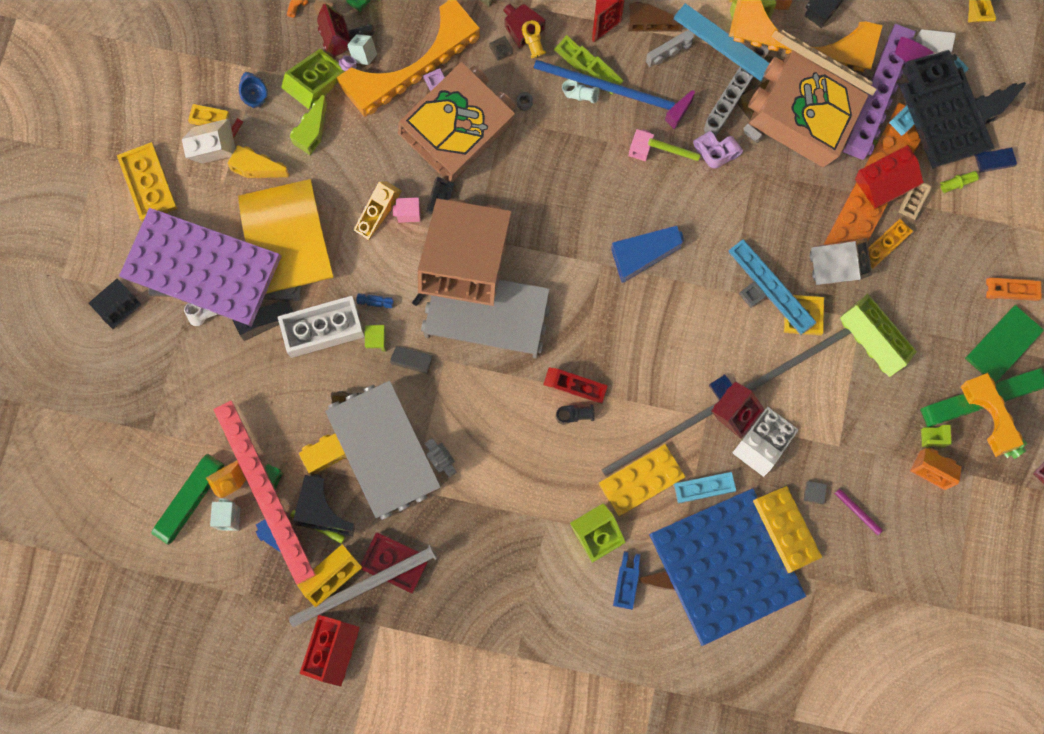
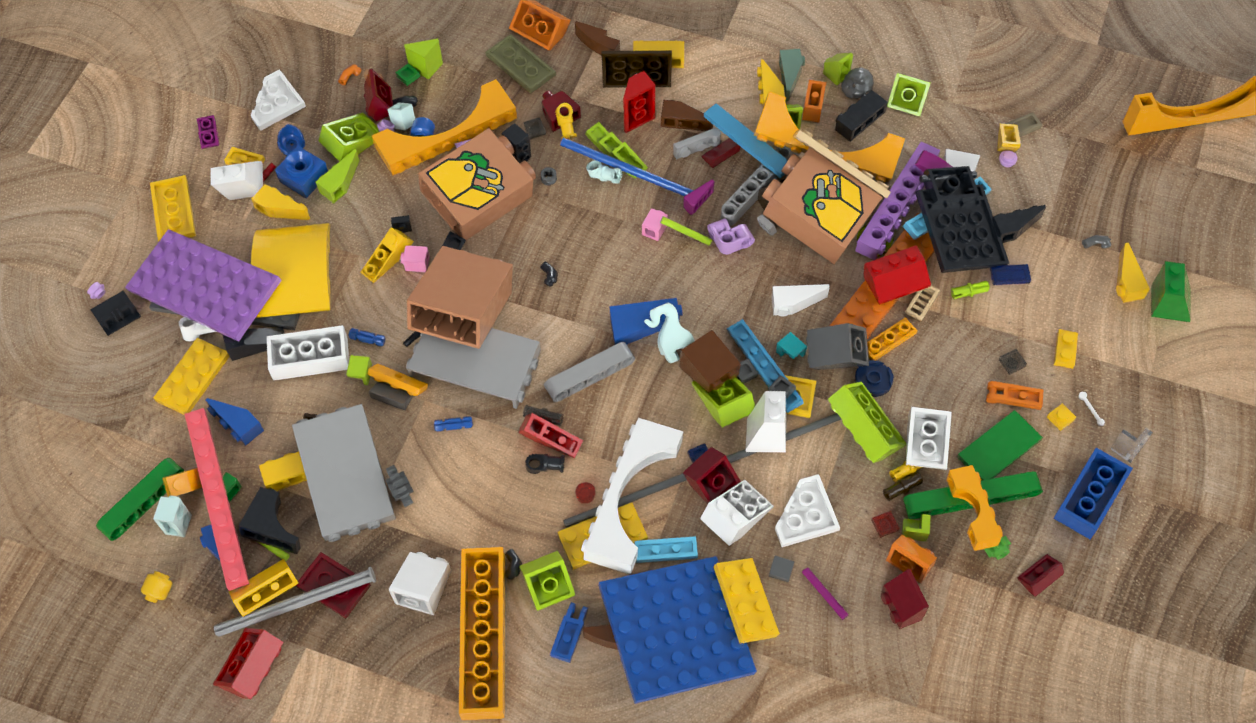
camera: 10 degrees right, 15 degrees down
none -> lavender plate [87,282,105,299]
none -> yellow head [141,571,172,603]
none -> yellow plate [153,338,230,415]
none -> magenta slope [196,115,219,149]
none -> blue slope [205,398,264,446]
none -> white plate [251,69,306,131]
none -> blue piece [275,146,328,198]
none -> light orange tile [368,364,428,396]
none -> white slope [389,552,451,615]
none -> black plate [391,215,412,233]
none -> blue head [410,117,435,137]
none -> blue axle [434,416,473,432]
none -> light orange brick [459,547,505,720]
none -> black brick [501,123,532,163]
none -> black arm [505,549,522,580]
none -> clear smoke pin [523,405,564,426]
none -> black arm [540,261,558,287]
none -> light grey beam [544,342,635,402]
none -> clear red tile [575,482,596,503]
none -> white arch [581,418,683,575]
none -> light aqua hips [644,303,695,363]
none -> reddish brown slope [679,330,741,393]
none -> lime slope [691,378,755,428]
none -> dark red slope [701,138,740,168]
none -> white slope [746,391,786,452]
none -> dark grey tile [768,375,796,399]
none -> white slope [771,284,829,316]
none -> white plate [775,474,840,547]
none -> teal panel [776,332,807,359]
none -> dark blue tile [854,360,894,397]
none -> clear red tile [871,511,900,538]
none -> dark red slope [881,569,929,629]
none -> dark brown pin [883,472,923,501]
none -> yellow pin [889,461,922,482]
none -> white slope [906,407,952,470]
none -> lavender plate [999,150,1018,167]
none -> clear smoke plate [999,349,1027,375]

